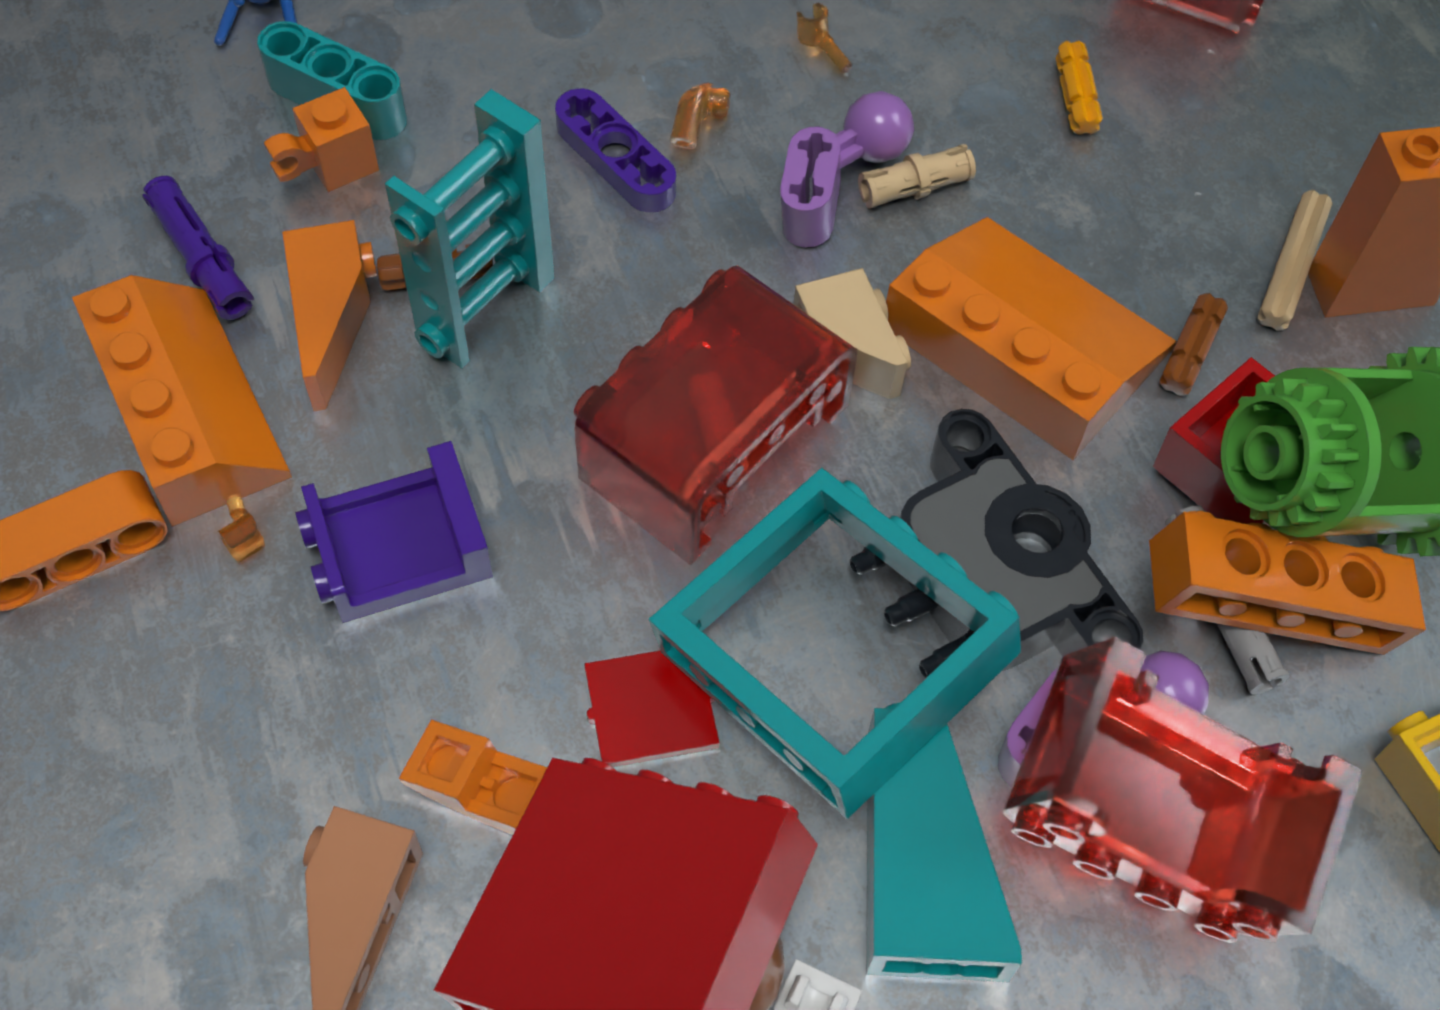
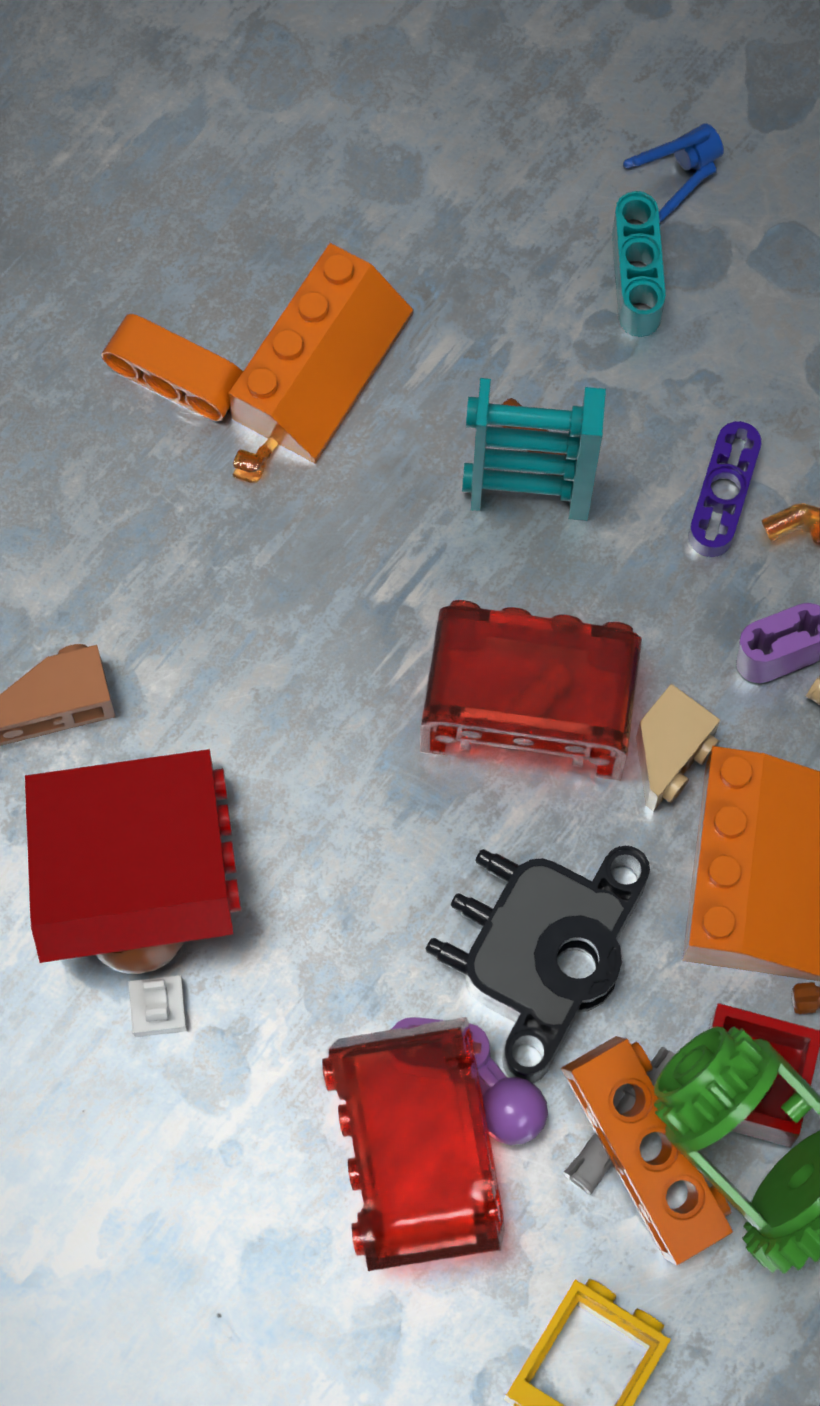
camera: 60 degrees right, 10 degrees up
dark purple pin [142,176,254,320] -> none
orange brick [264,87,379,192] -> none
orange slope [282,220,378,412] -> none
dark purple panel [295,441,493,623] -> none
orange slope [398,720,547,835] -> none
red piece [584,650,720,768] -> none
teal window [648,467,1021,819] -> none
teal slope [866,702,1022,982] -> none

